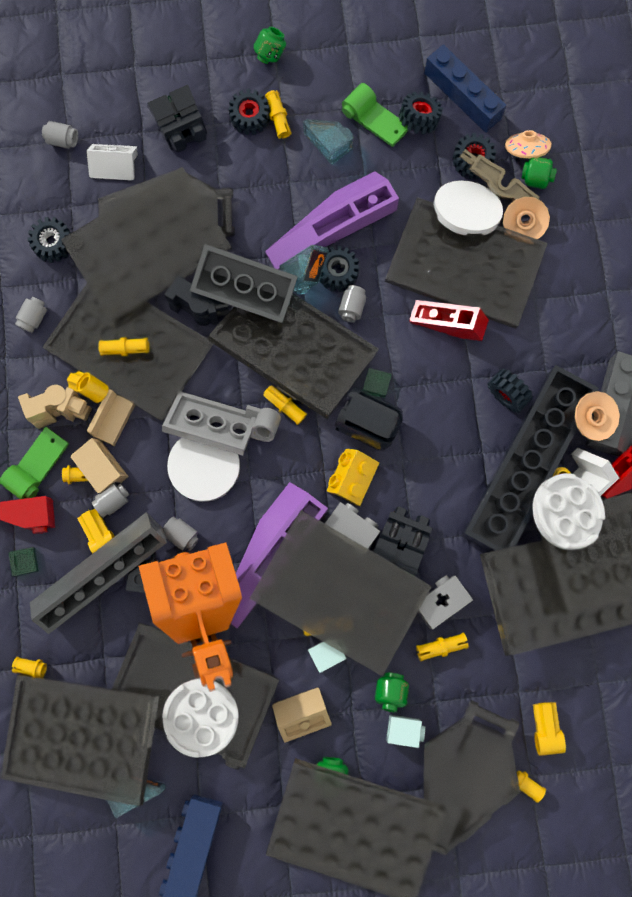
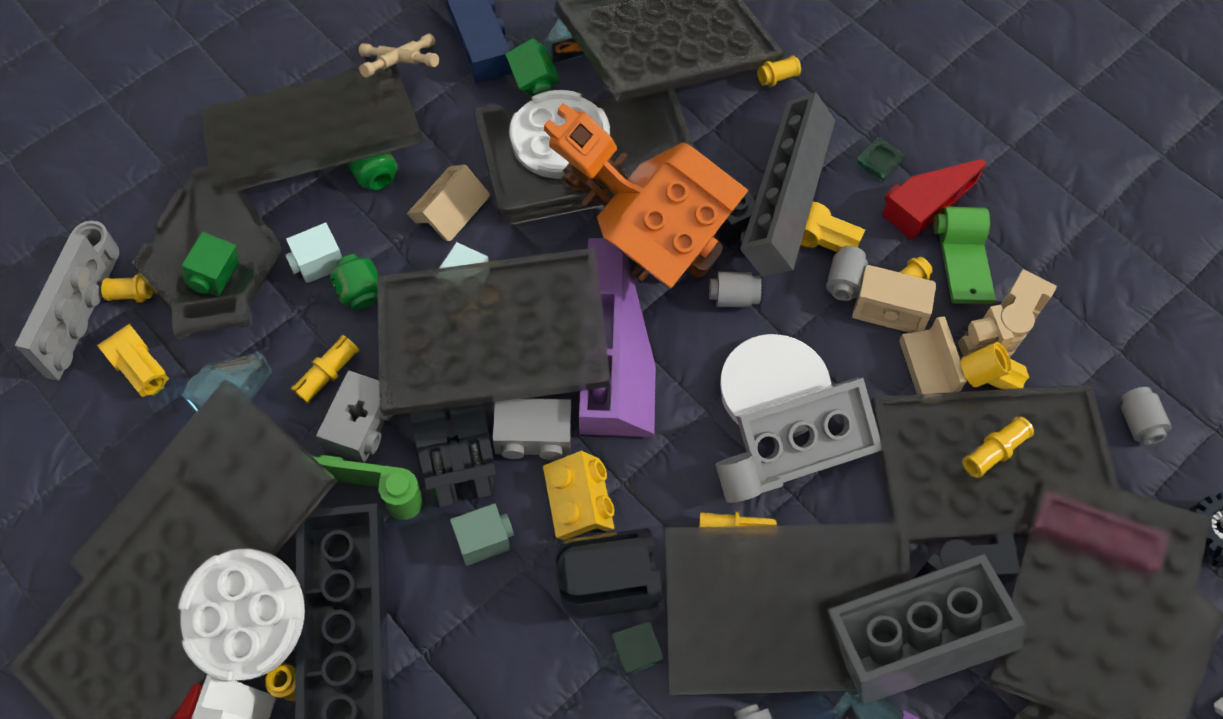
camera: 140 degrees right, 15 degrees down
none -> light grey hinge [15,221,119,381]
none -> green brick [182,232,239,297]
none -> clear light blue slope [182,352,273,430]
none -> bright green door [304,455,423,520]
none -> tan piece [359,34,439,77]
none -> sand green brick [450,503,514,566]
none -> green brick [505,38,560,96]
none -> clear pink tile [1033,490,1170,575]

